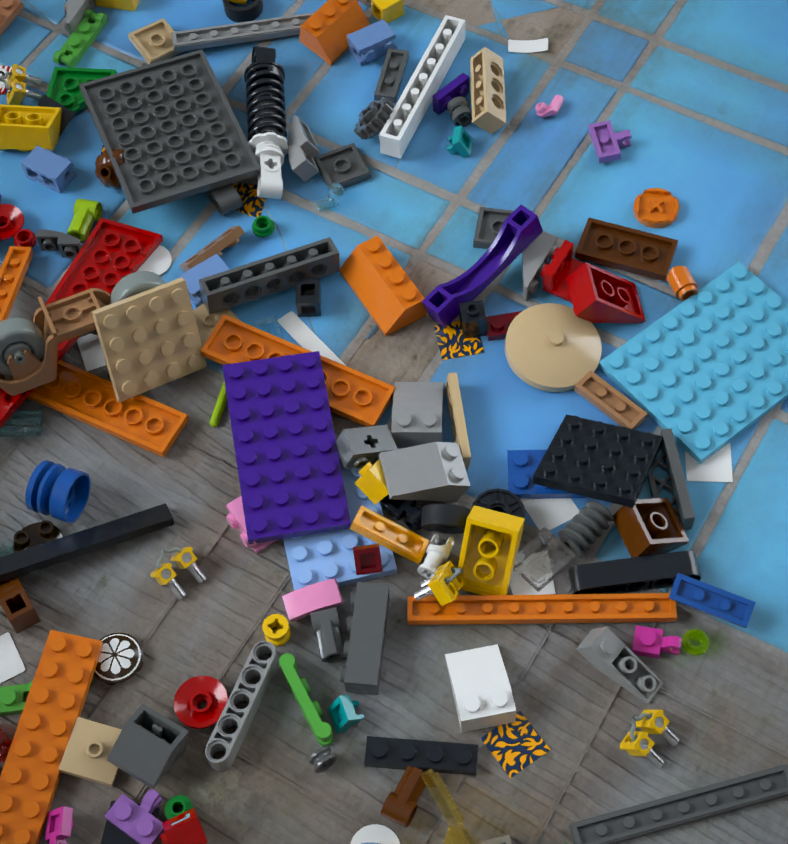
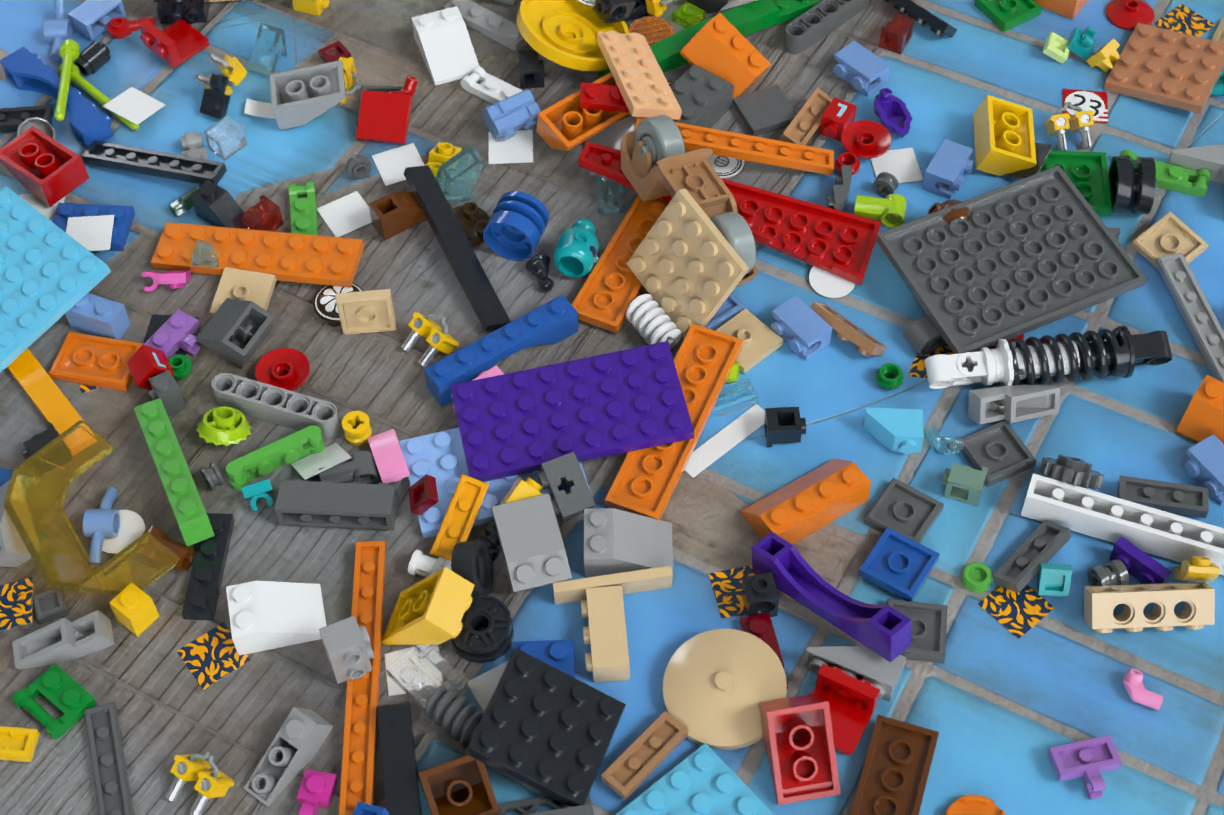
camera: 85 degrees right, 5 degrees down
dark grey brick [199,237,340,315] -> none
yellow piece [414,561,465,606] -> none
none -> yellow brick [109,582,160,637]
none -> bright green brick [134,398,215,546]
none -> dark grey brick [148,370,186,417]
none -> clear light blue tile [191,240,219,267]
none -> lime piece [196,406,252,446]
none -> white sticker [291,443,352,480]
none -> light grey brick [319,616,375,684]
none -> tan plate [336,289,397,335]
none -> blue arch [424,294,579,407]
none -> black piece [526,254,554,292]
none -> teal piece [553,218,600,278]
none -> tan brick [581,585,630,683]
none -> white piece [626,294,683,349]
none -> blue plate [858,527,940,601]
none -> medium azure slope [863,407,924,454]
none -> dark grey tile [864,478,944,543]
none -> white sticker [870,147,923,183]
none -> dark grey bush [872,172,899,198]
none -> sand green brick [941,463,988,507]
none -> bright green tile [961,562,993,593]
none -> sticker [978,585,1054,640]
none -> dark grey plate [992,520,1071,593]
none -> black wheel [1108,156,1156,214]
none -> yellow slope [1173,556,1220,582]

